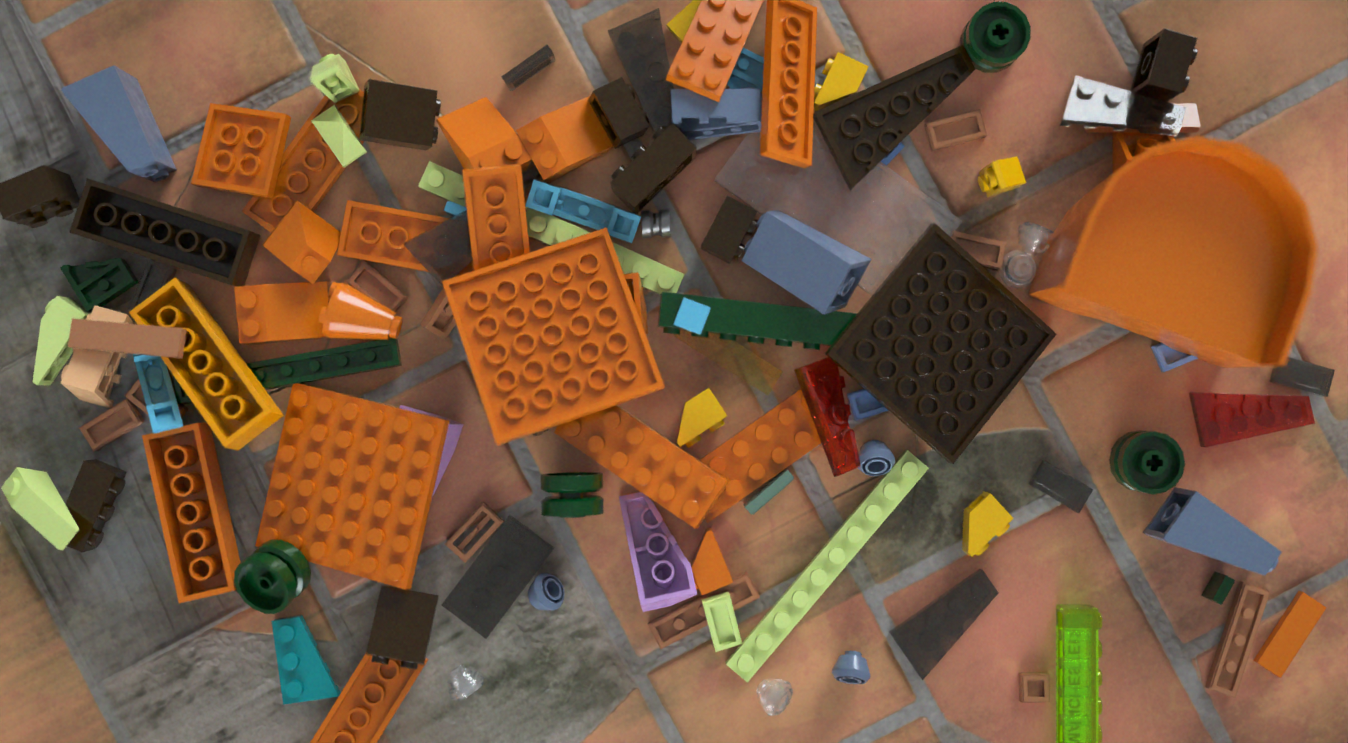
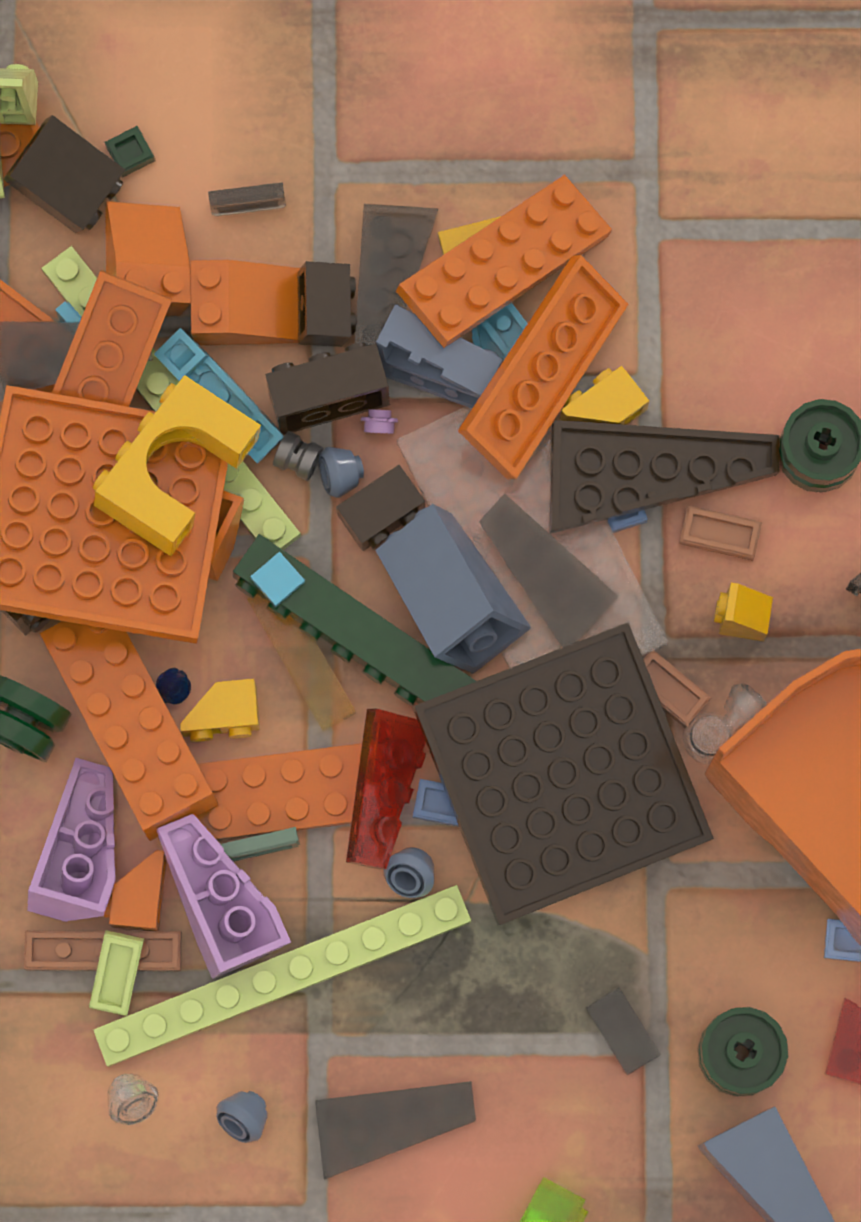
camera: 30 degrees right, 10 degrees down
yellow slope [962,491,1014,557] -> none
none -> yellow arch [93,375,261,556]
none -> dark green tile [104,126,155,178]
none -> clear blue plate [155,668,191,705]
none -> lavender wedge [156,814,291,979]
none -> sand blue cone [319,447,364,498]
none -> lavender plate [361,410,398,434]
none -> clear smoke wing [479,494,619,648]

